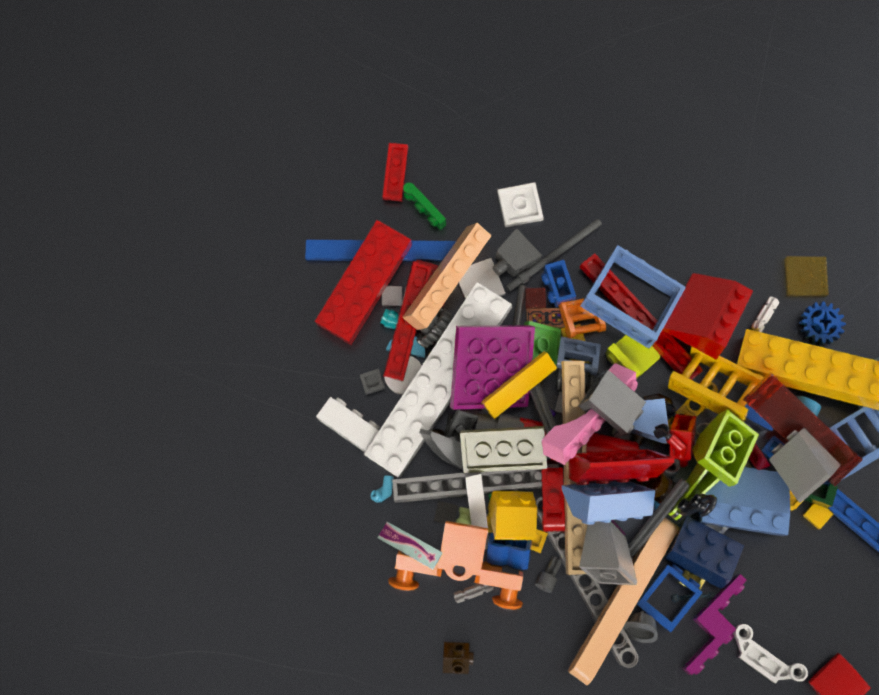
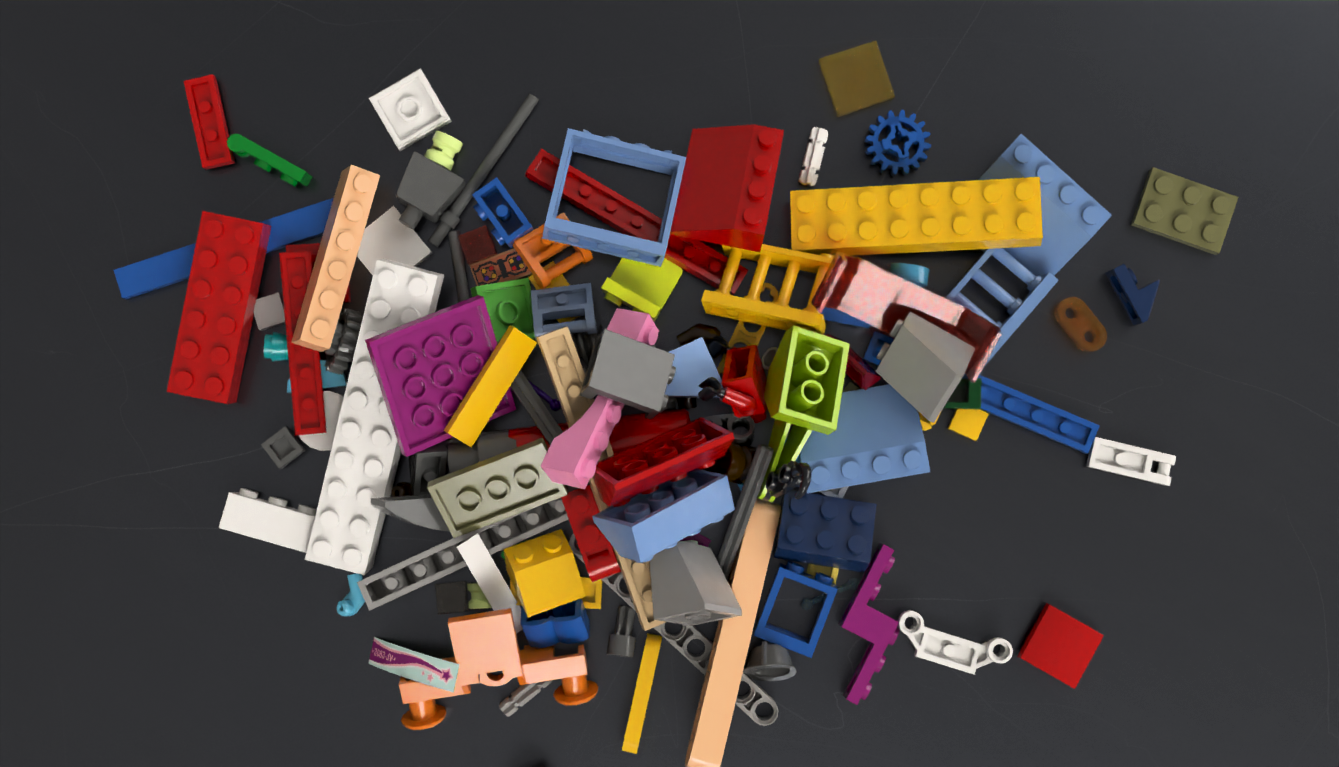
camera: 20 degrees left, 10 degrees up
none -> yellowish green wheel [424,131,463,171]
none -> yellow beam [621,633,662,754]

